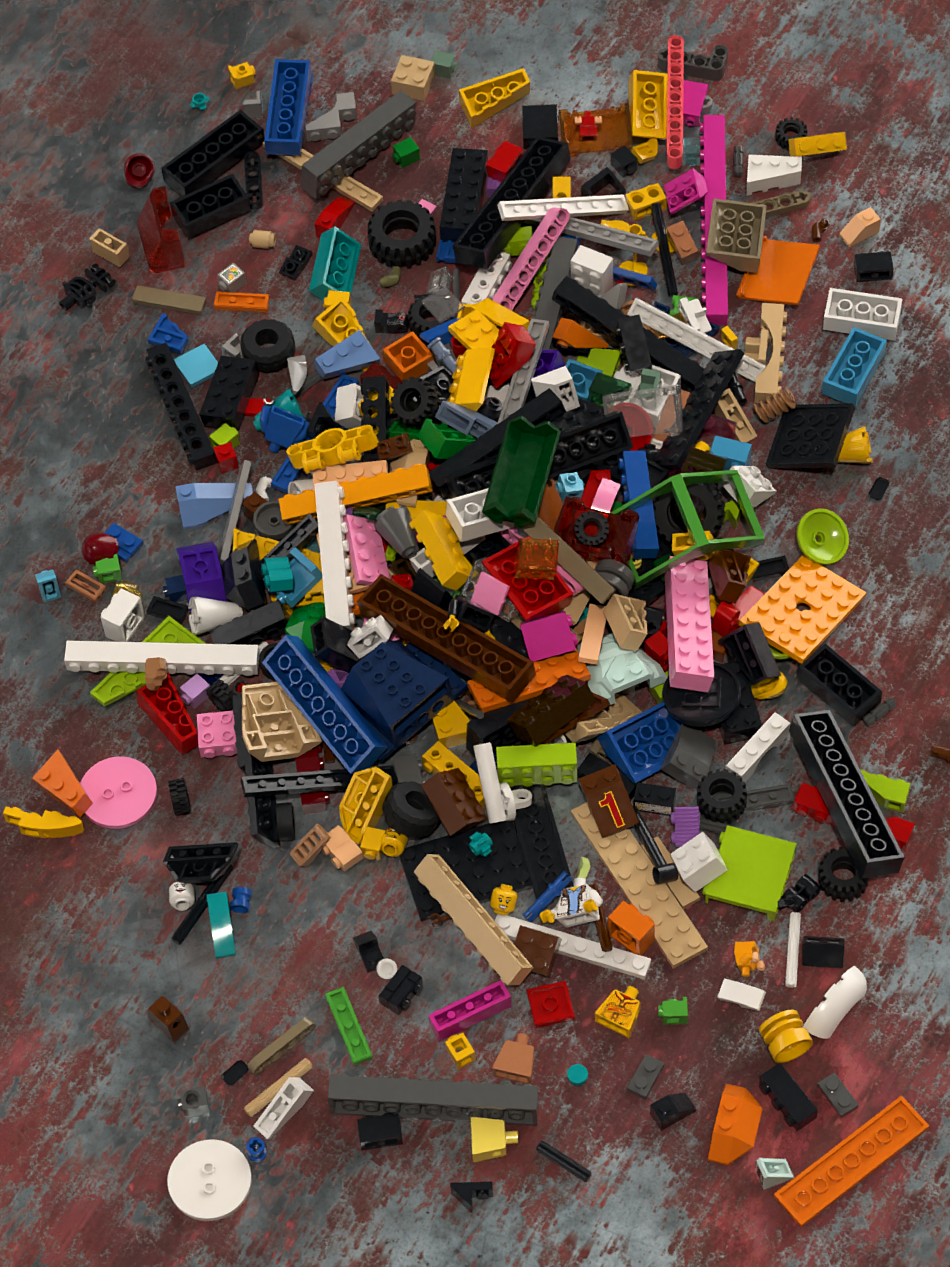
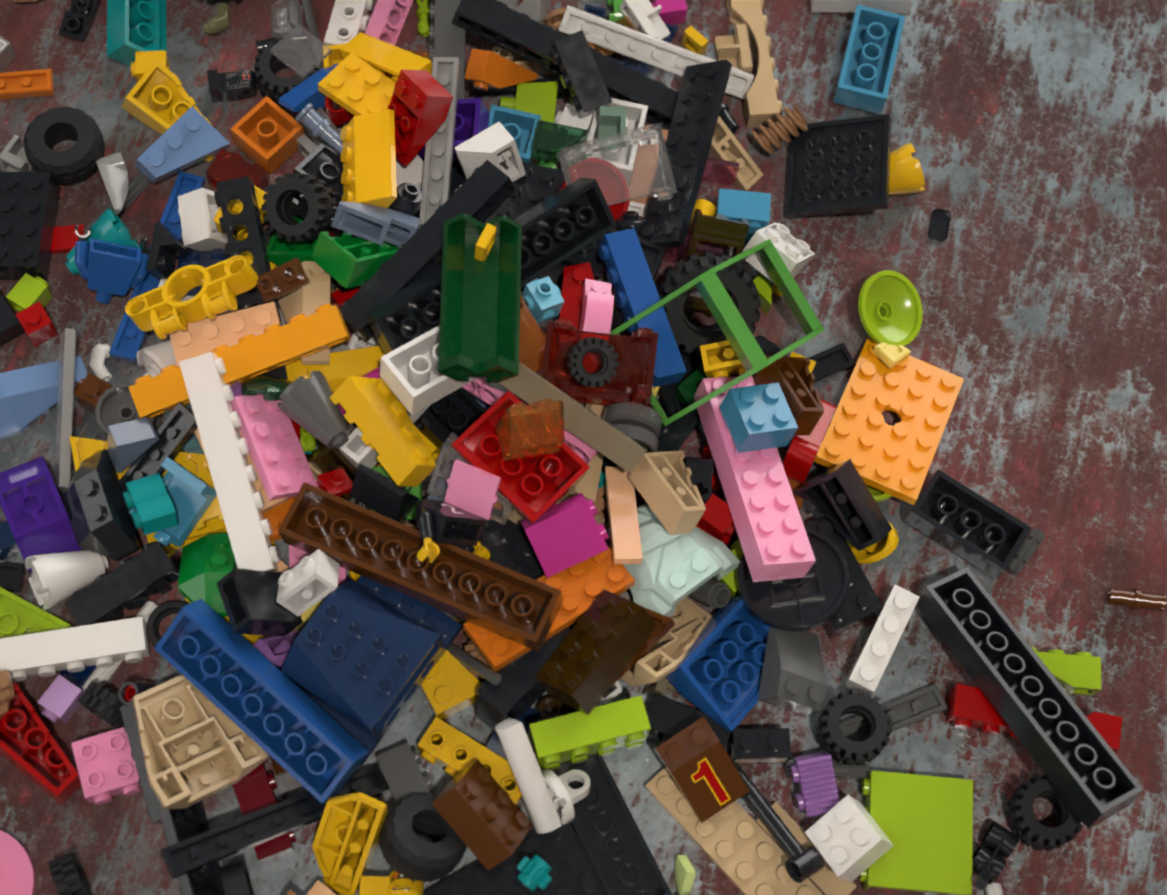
camera: 25 degrees left, 10 degrees up
none -> sand blue slope [108,417,159,473]
none -> yellow tile [474,223,497,262]
none -> dark grey brick [690,578,731,609]
none -> dark azure brick [719,383,798,453]
none -> light yellow tile [873,343,911,369]

